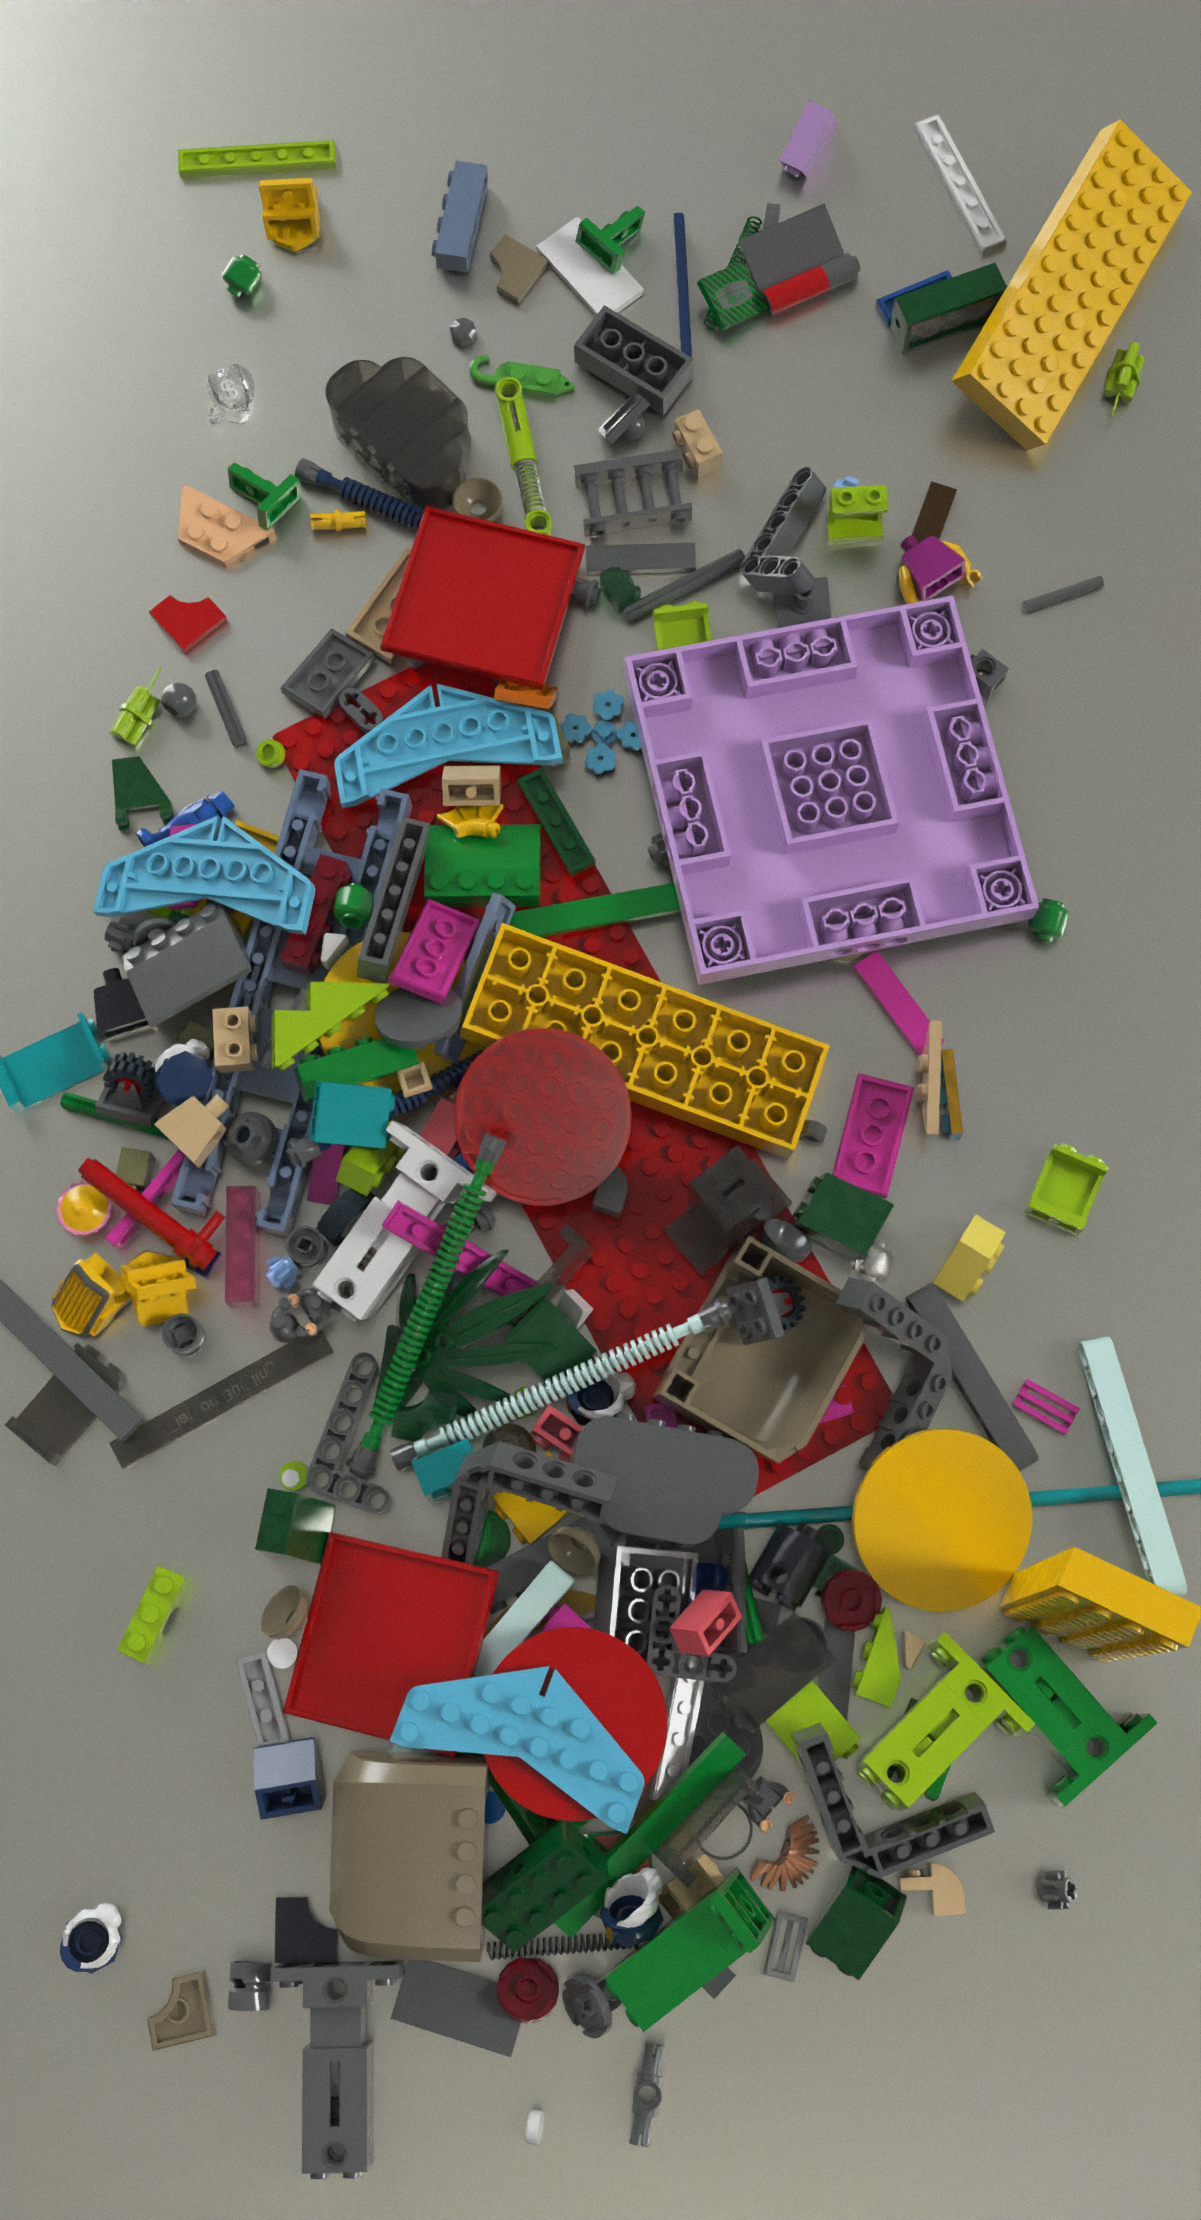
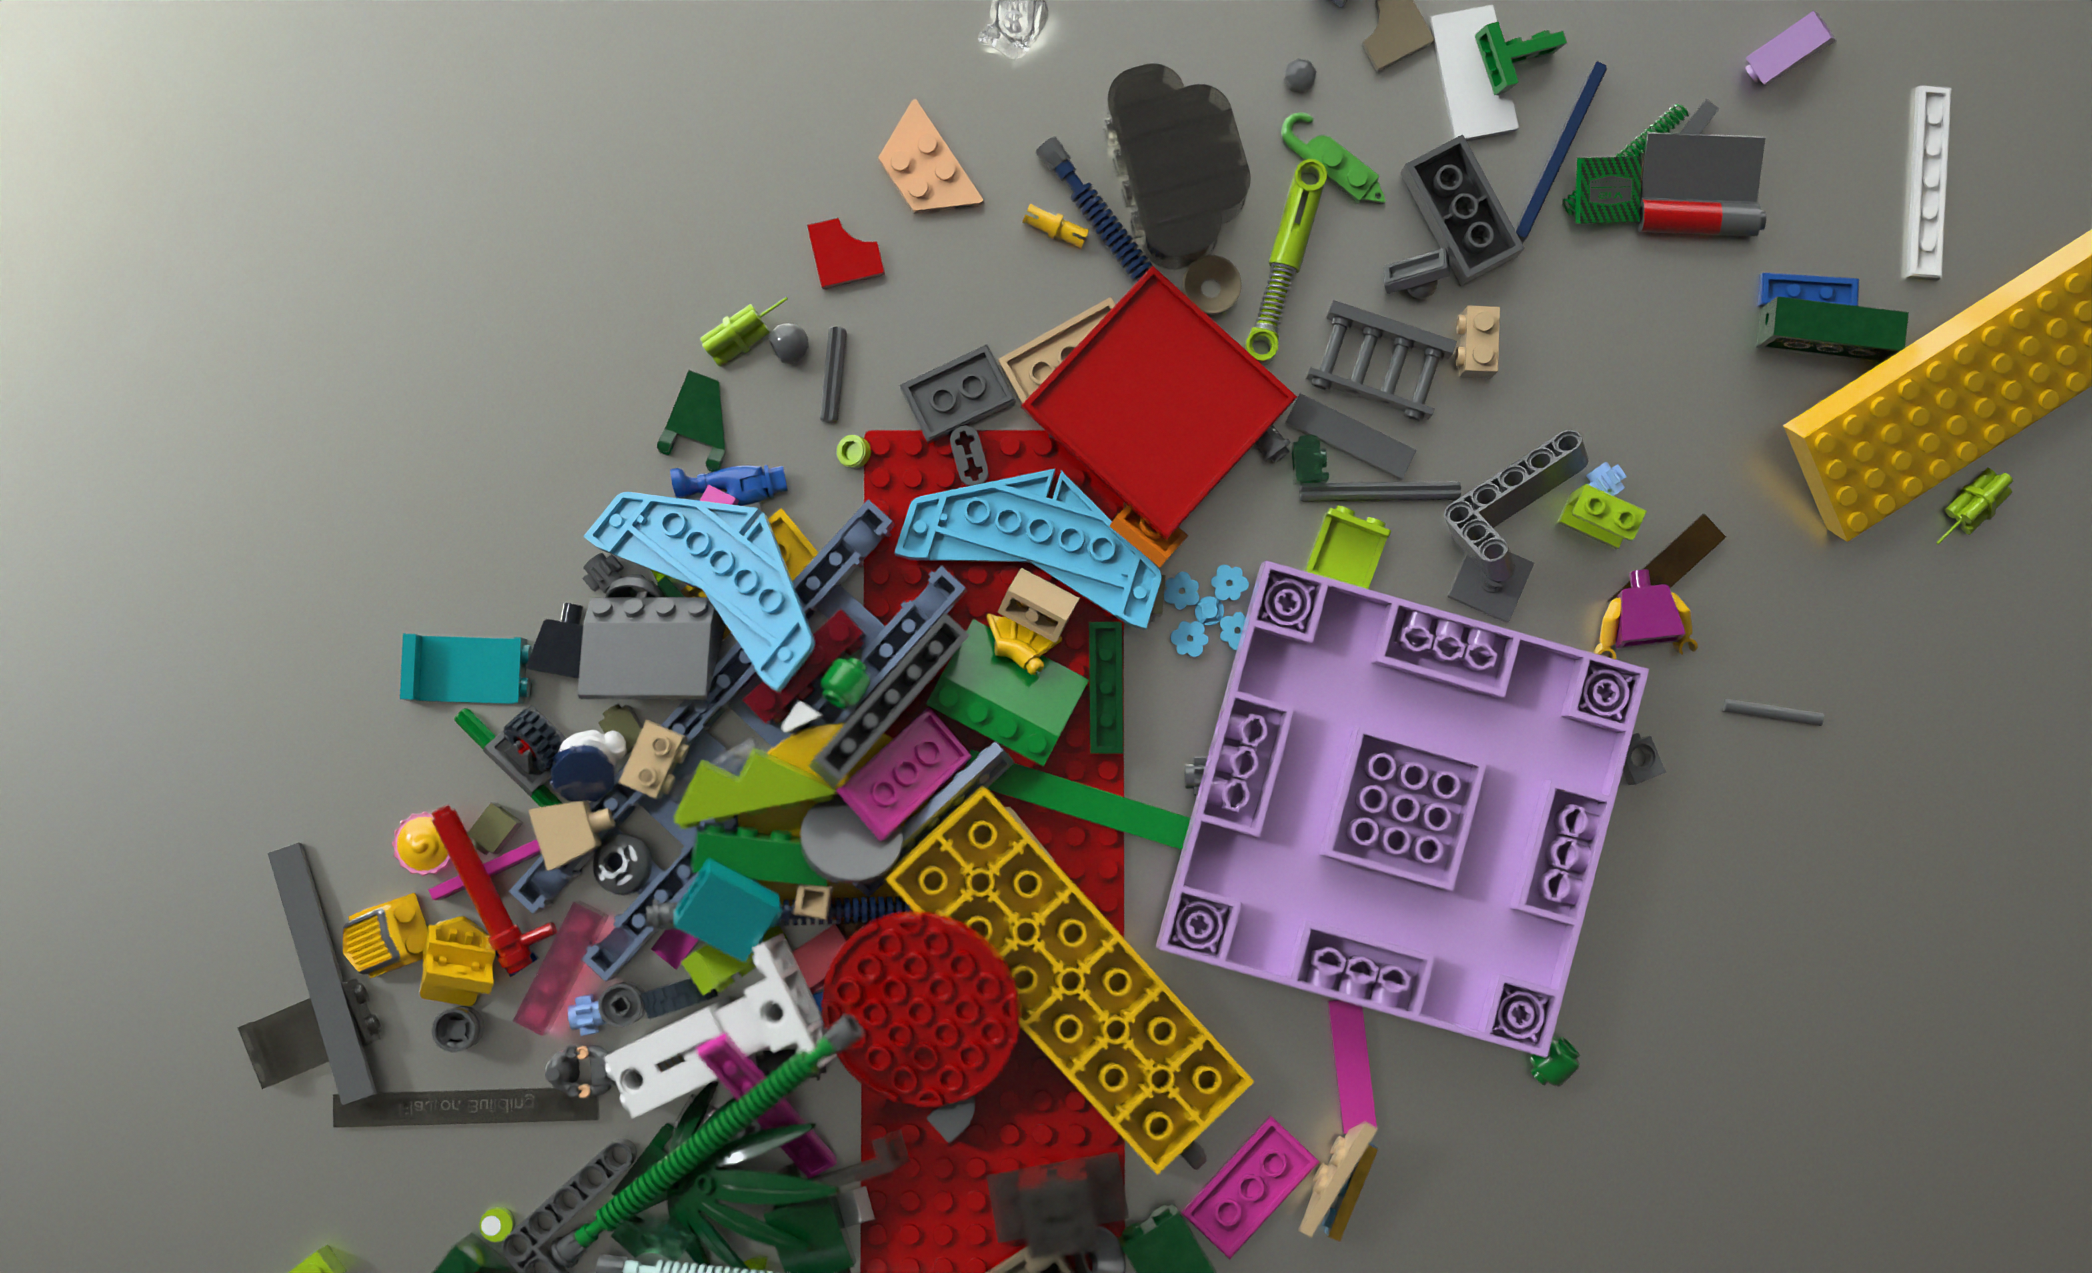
camera: 25 degrees right, 10 degrees up
green bracket [227,462,301,531] -> none

